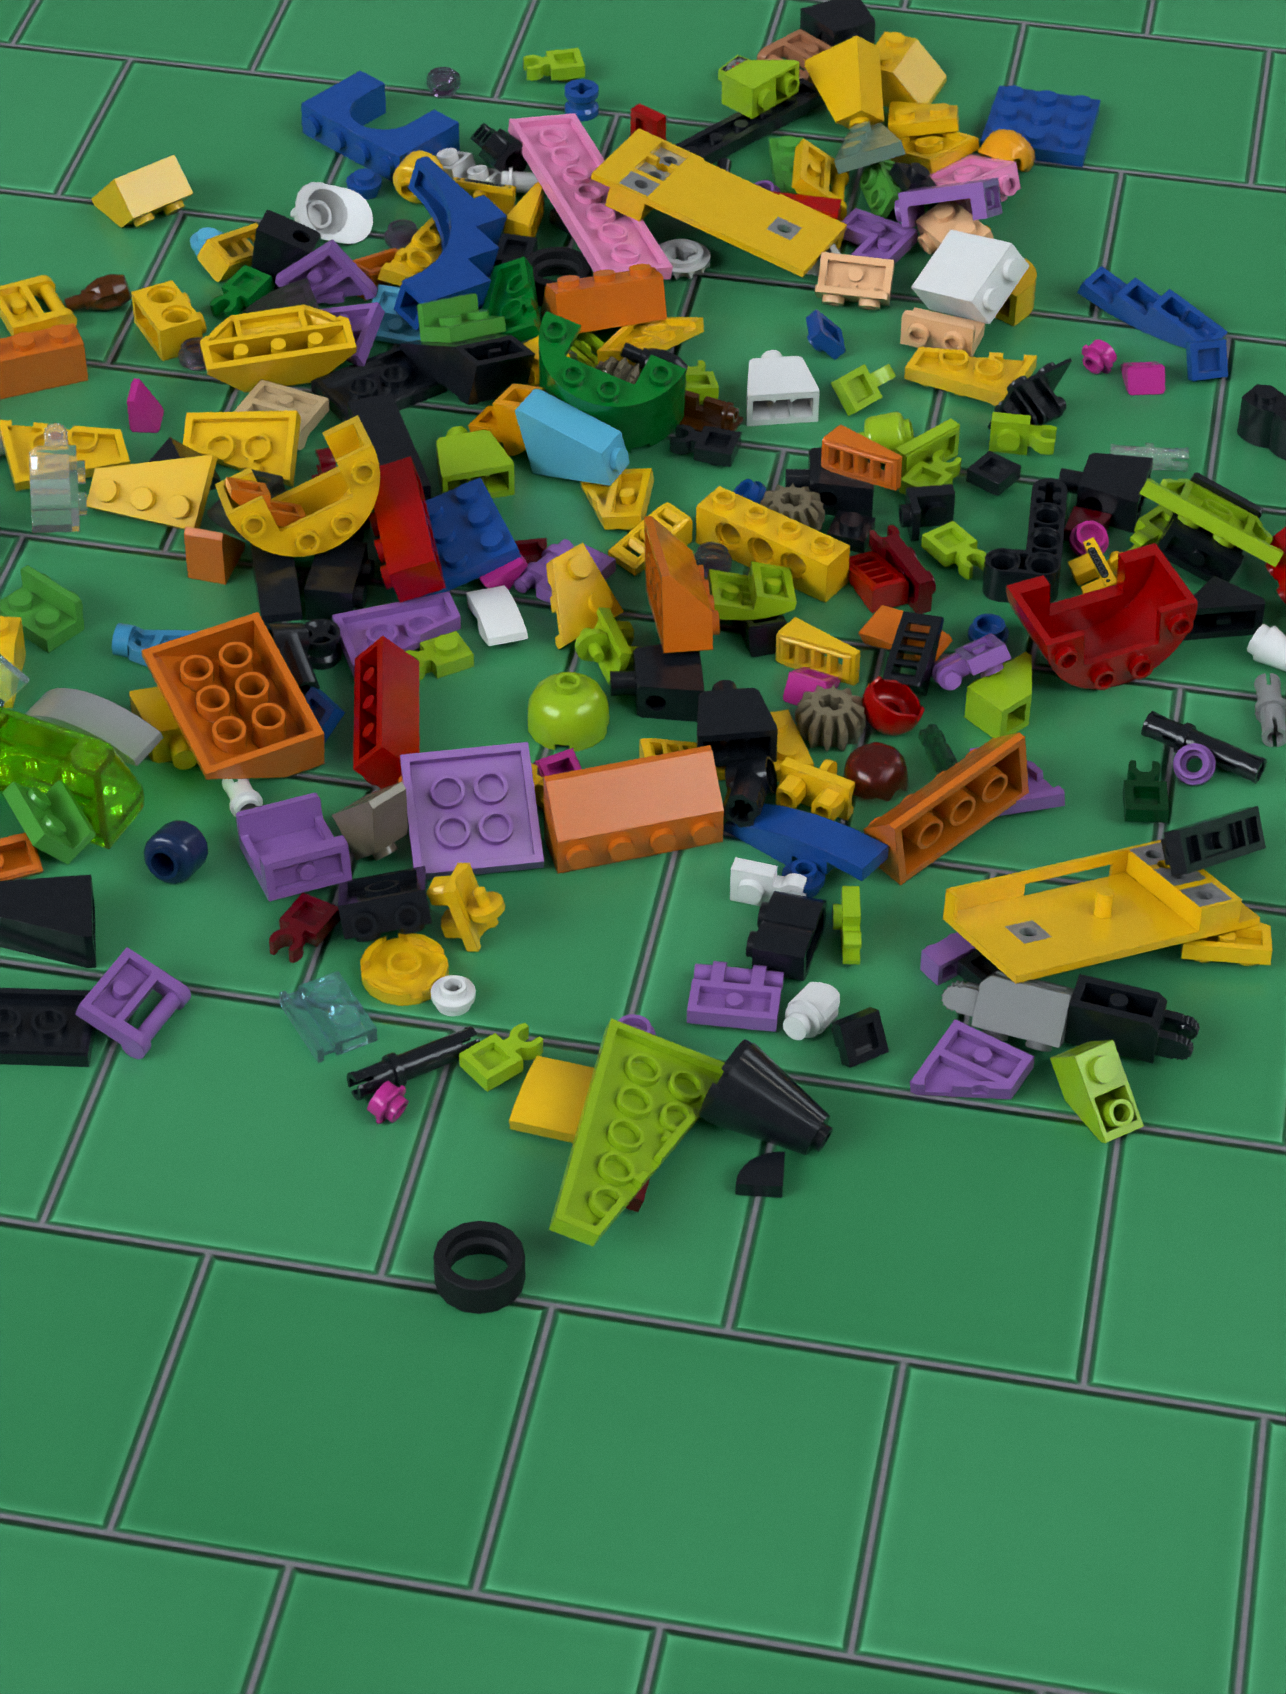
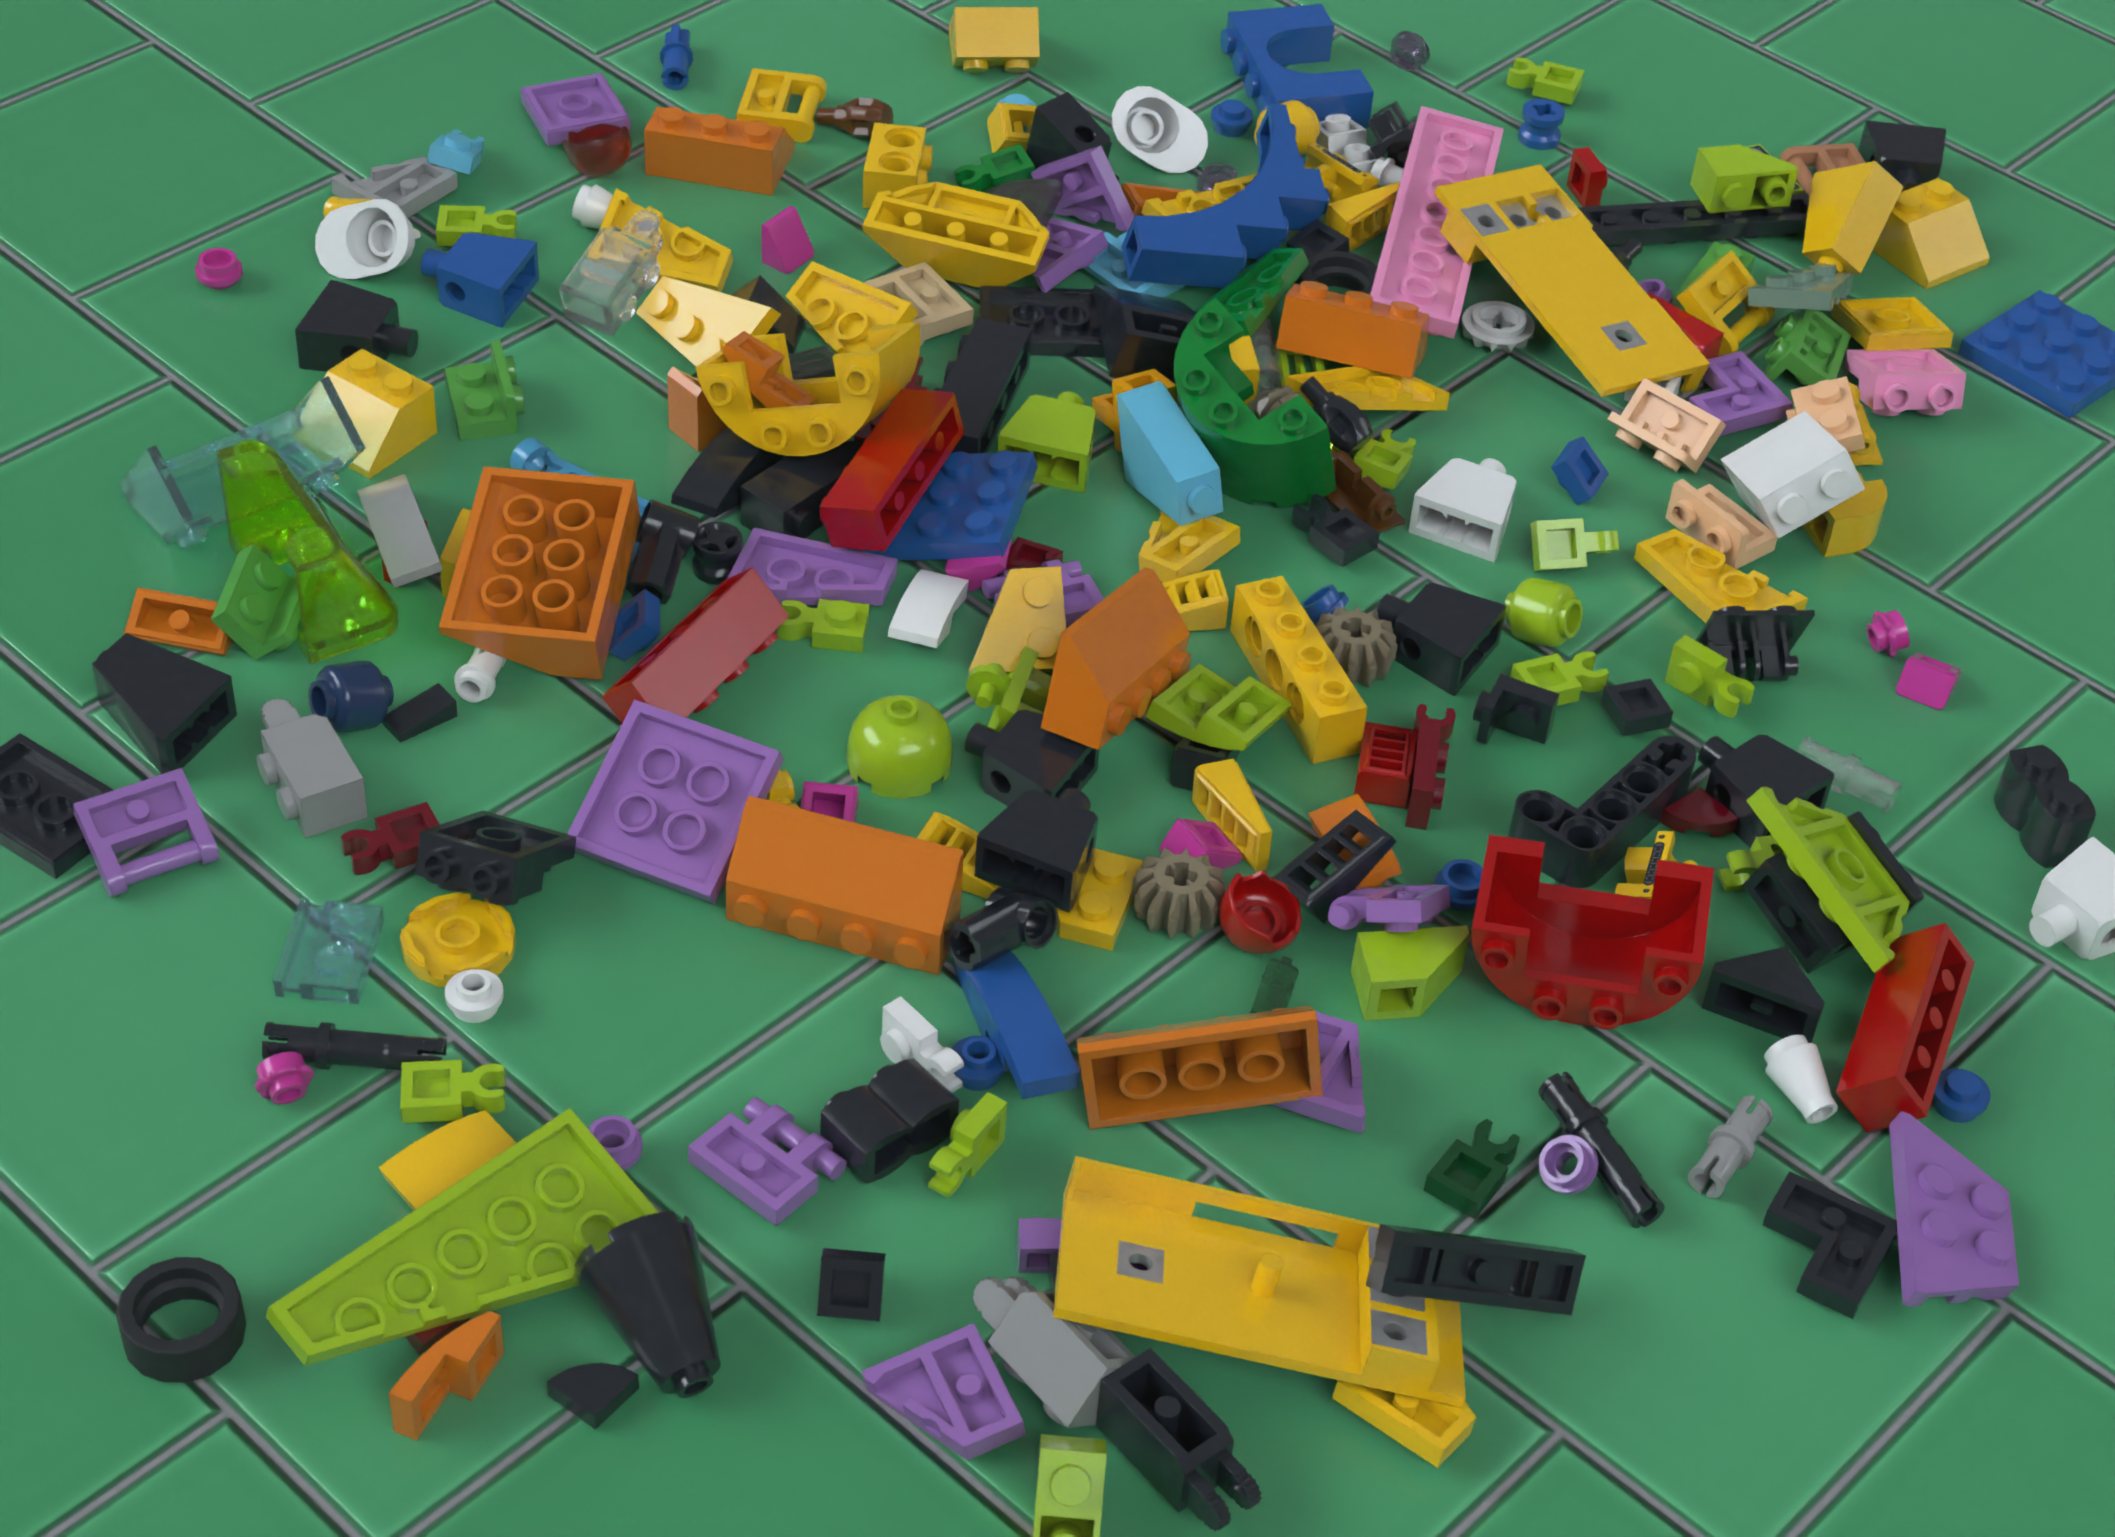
camera: 30 degrees right, 0 degrees up
medium lavender panel [236,793,352,901] -> none
dark tan slope [332,781,408,861] -> none
bright green bracket [417,293,506,343] -> none
yellow hips [427,863,506,952] -> none
plate [694,542,732,577] -> none
yellow hips [776,757,855,821] -> none
white arm [783,982,840,1040] -> none
orange slope [821,424,902,491] -> none
black plate [827,510,876,553] -> none
clear red hair [843,742,909,801] -> none
yellow wing [888,101,959,138] -> none
black plate [889,162,937,192] -> none
medium lavender panel [895,177,1002,229] -> none
lime tile [895,418,960,478] -> none
lime plate [921,521,987,580] -> none
light orange hair [978,129,1035,172] -> none
dark pink plate [1069,521,1109,556] -> none
blue slope [1077,266,1228,348] -> none
blue tile [1186,338,1228,381] -> none
none -> light grey hinge [256,698,368,838]
none -> black piece [382,683,458,743]
none -> orange slope [389,1311,504,1441]

